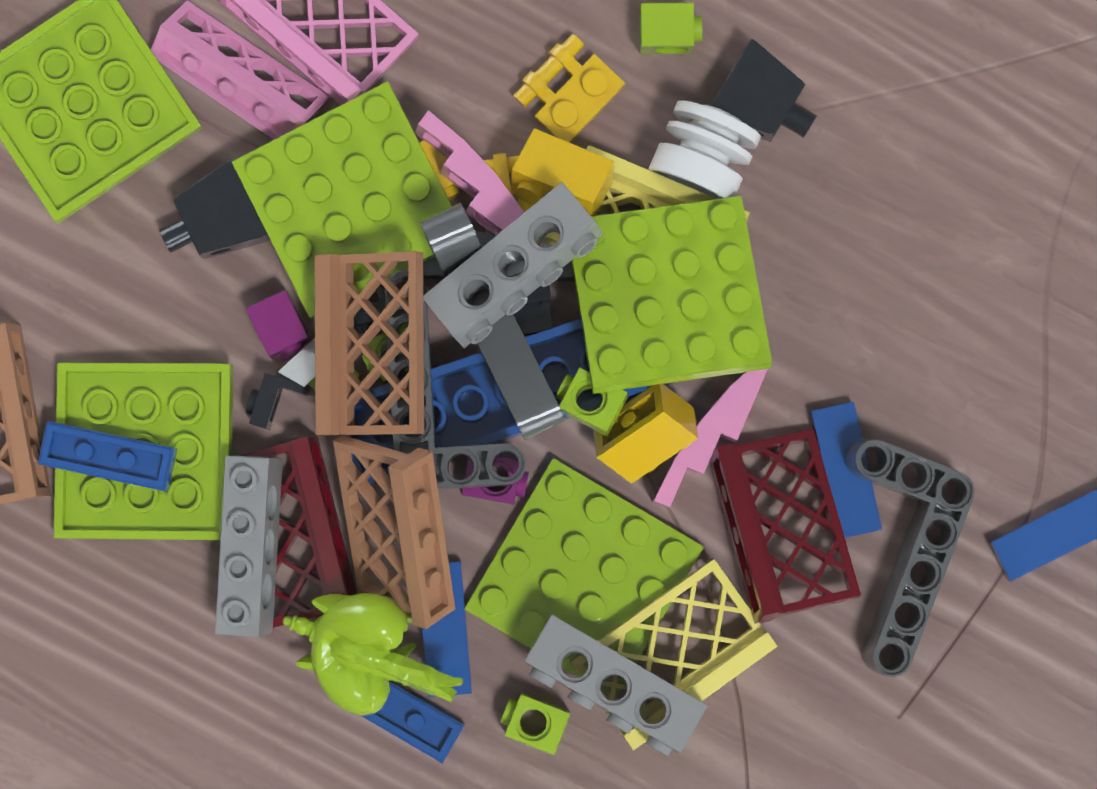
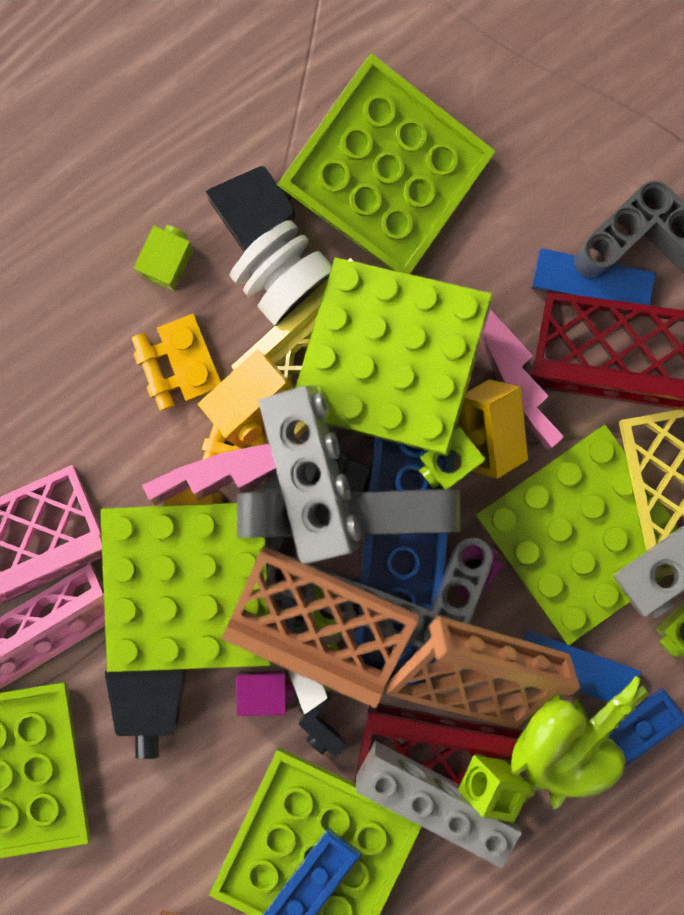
camera: 65 degrees left, 0 degrees up
none -> lime plate [277,53,495,274]
none -> lime brick [458,755,531,822]

